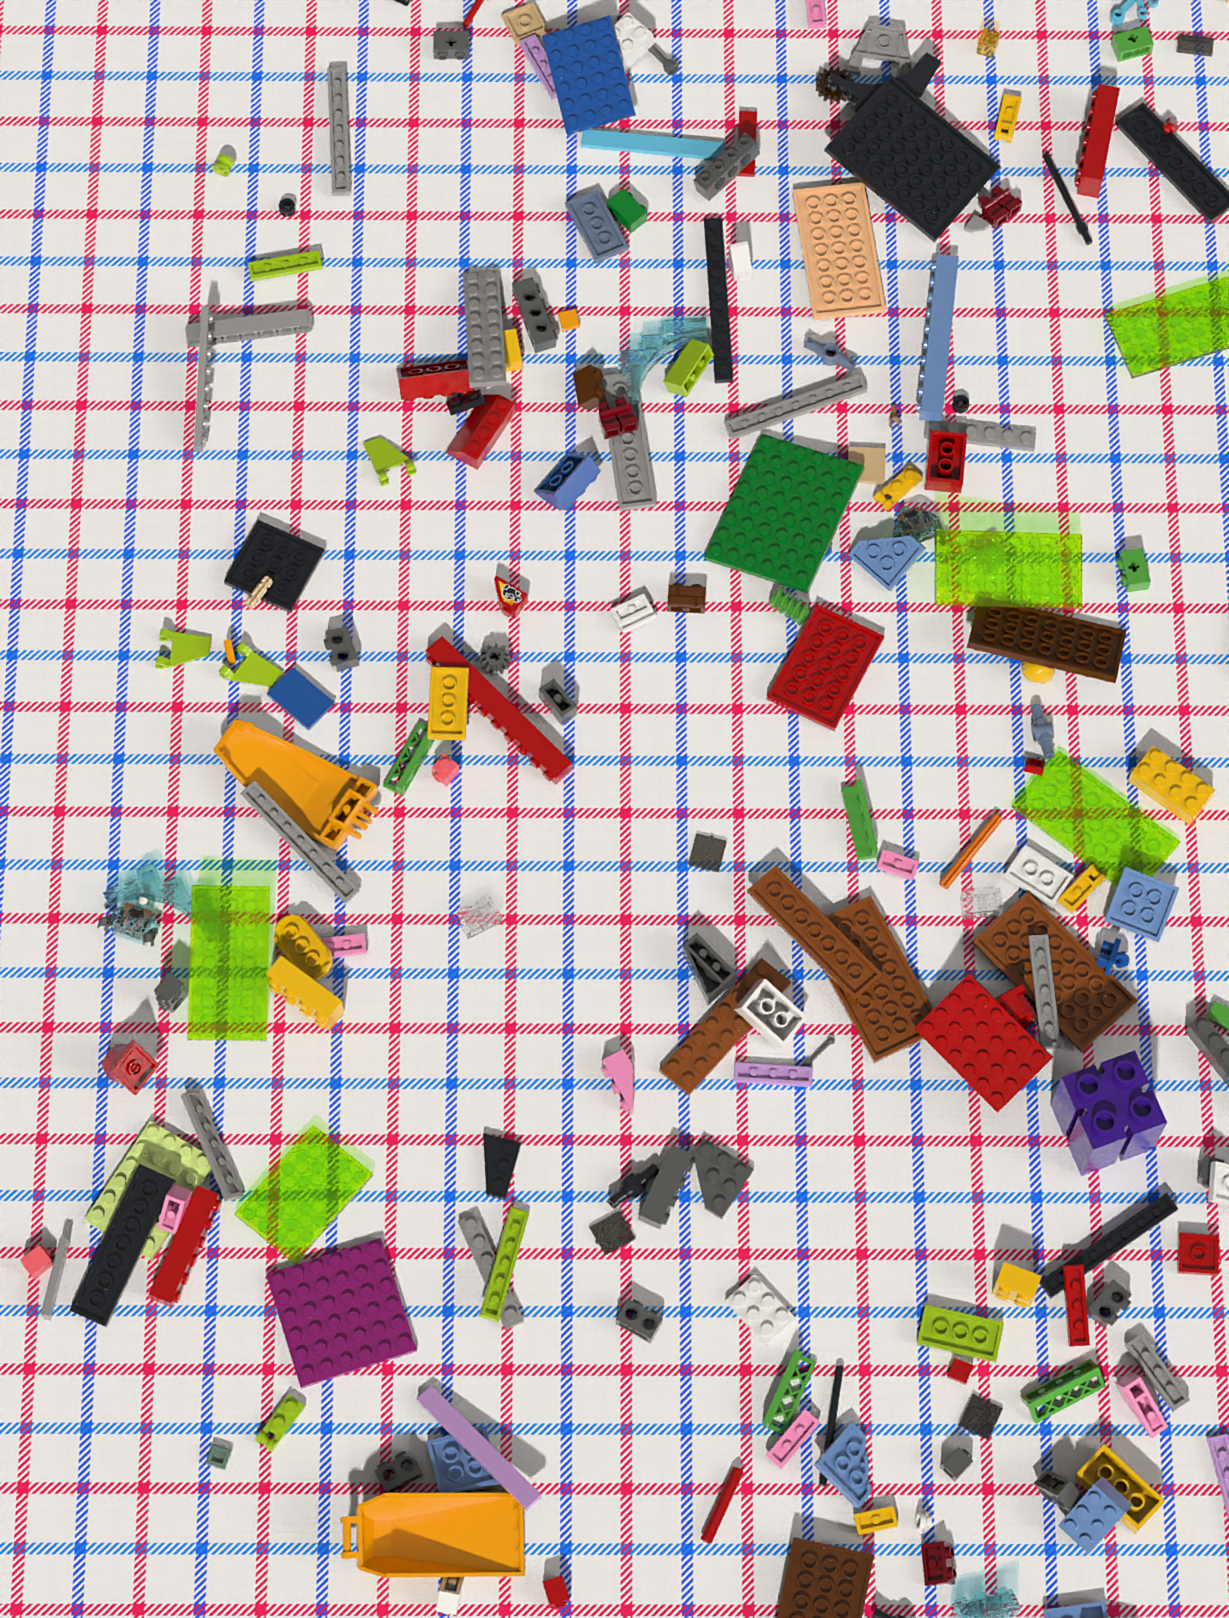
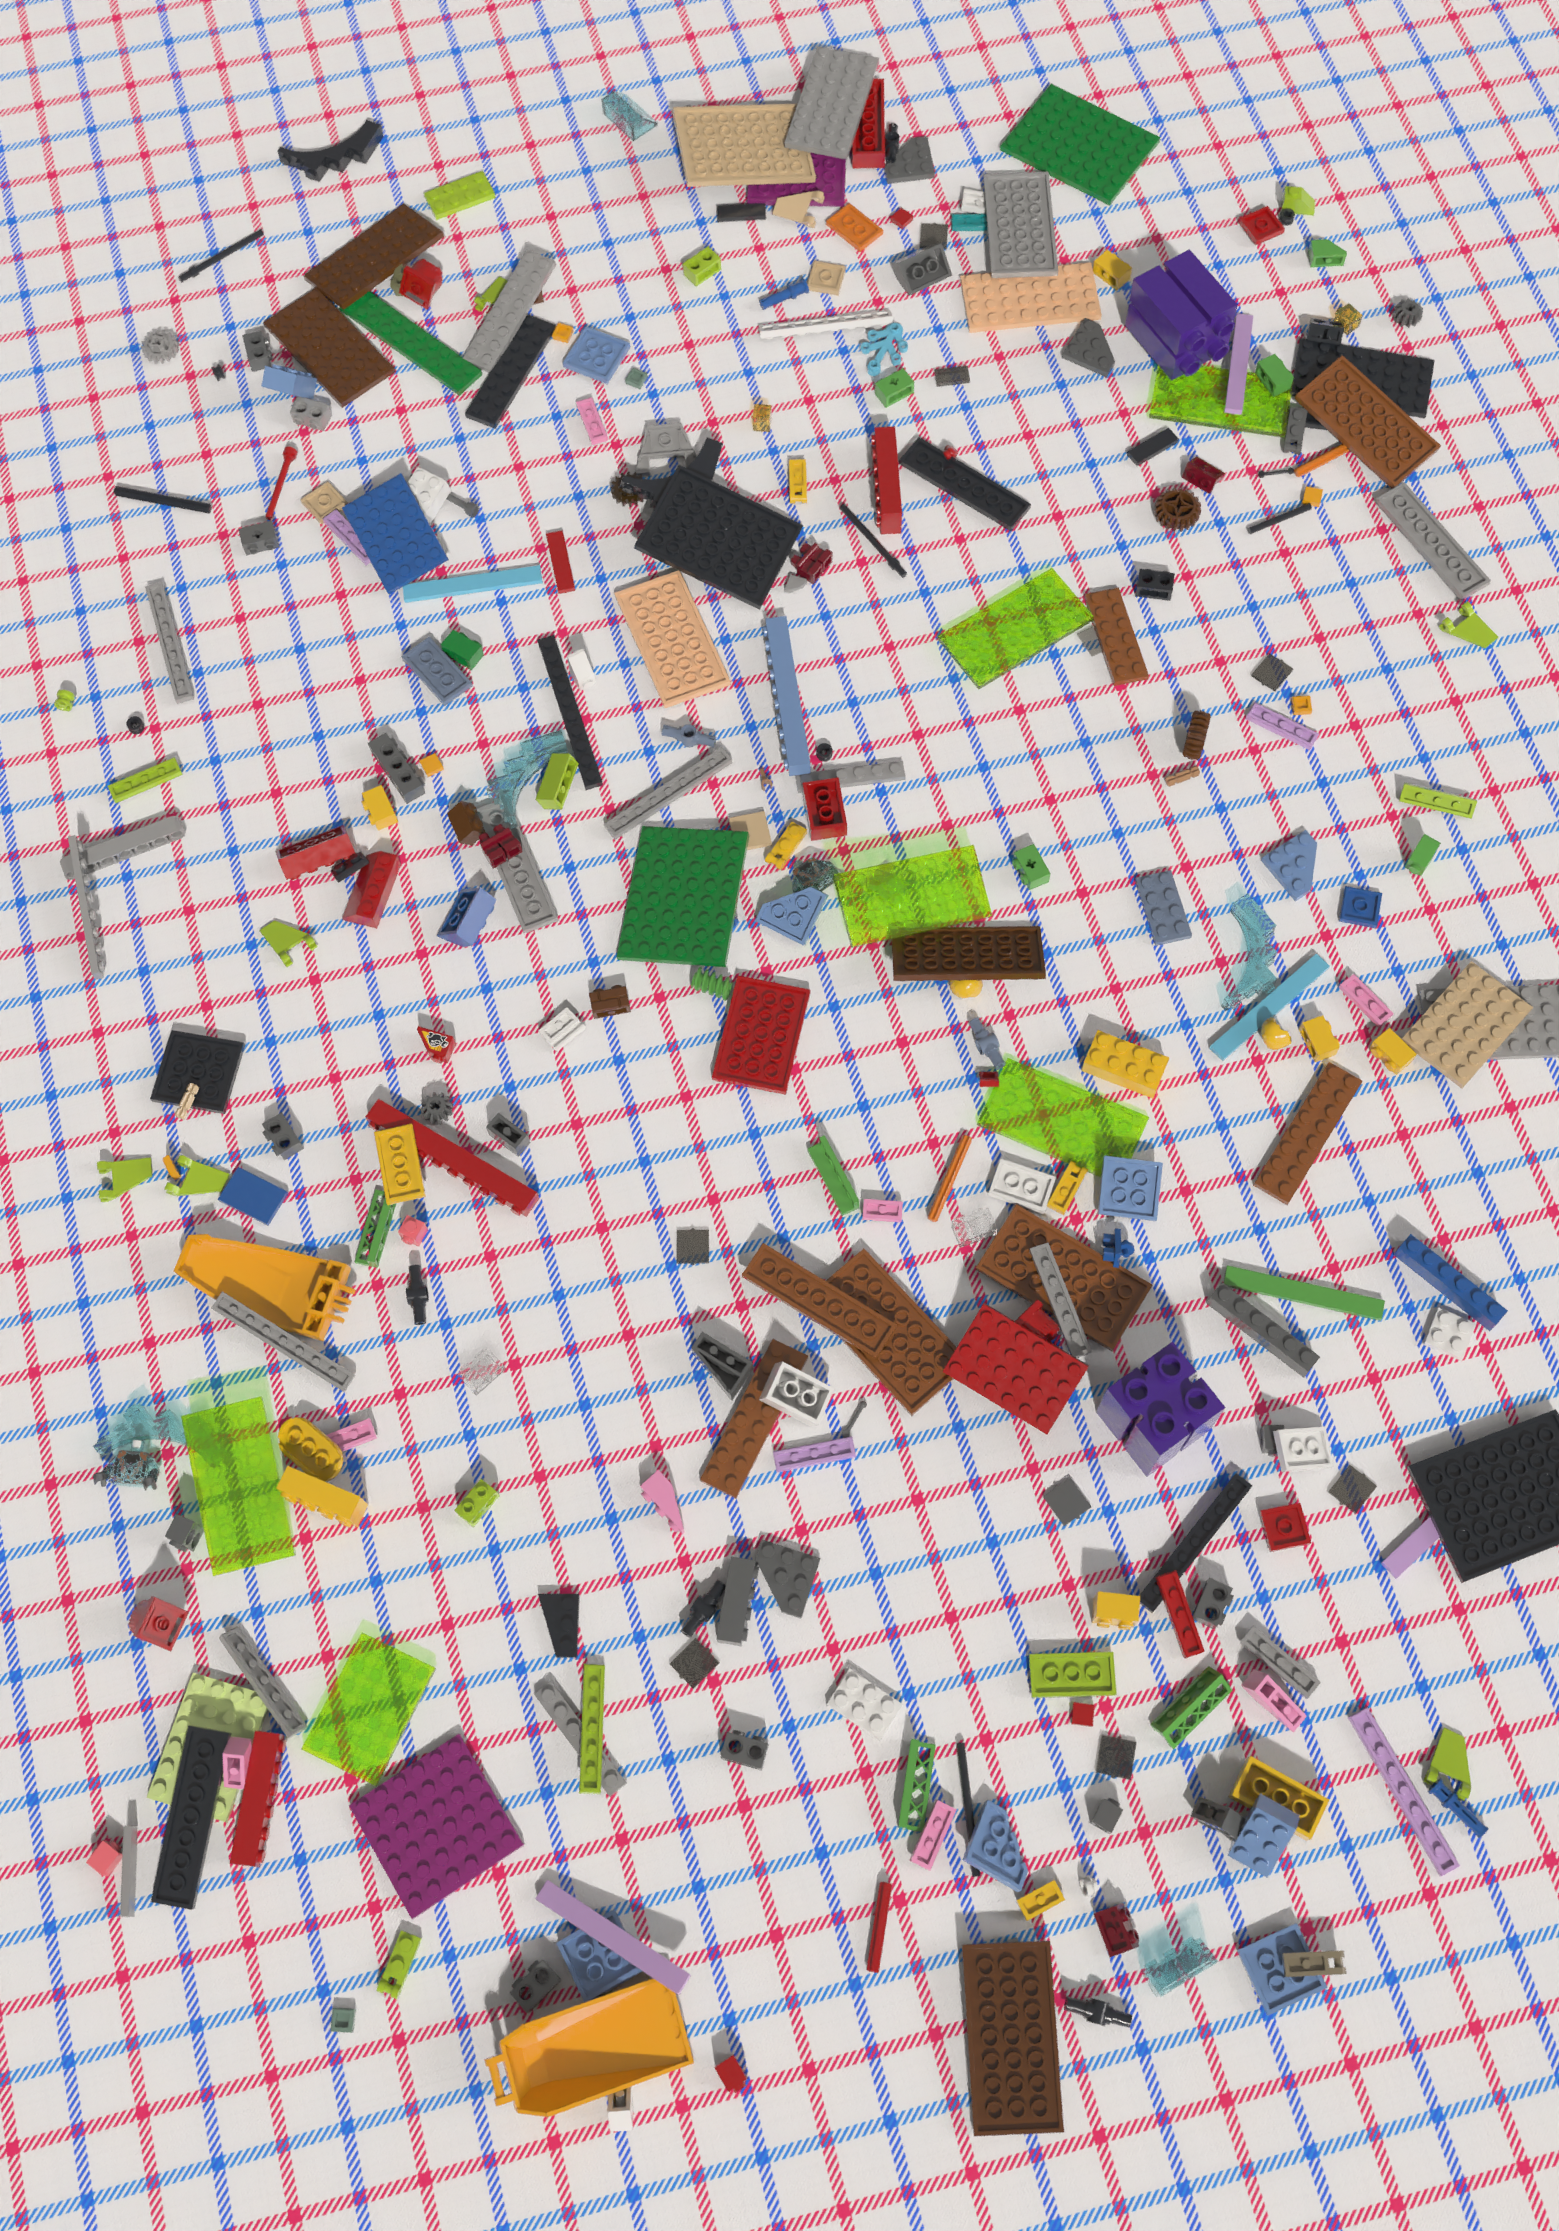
camera: 10 degrees left, 0 degrees up
light grey plate [463,270,507,388] -> none
dark grey brick [693,133,760,201] -> none
none -> black pin [406,1265,429,1325]
none -> lime brick [454,1479,499,1527]
none -> dark grey piece [1043,1478,1091,1526]

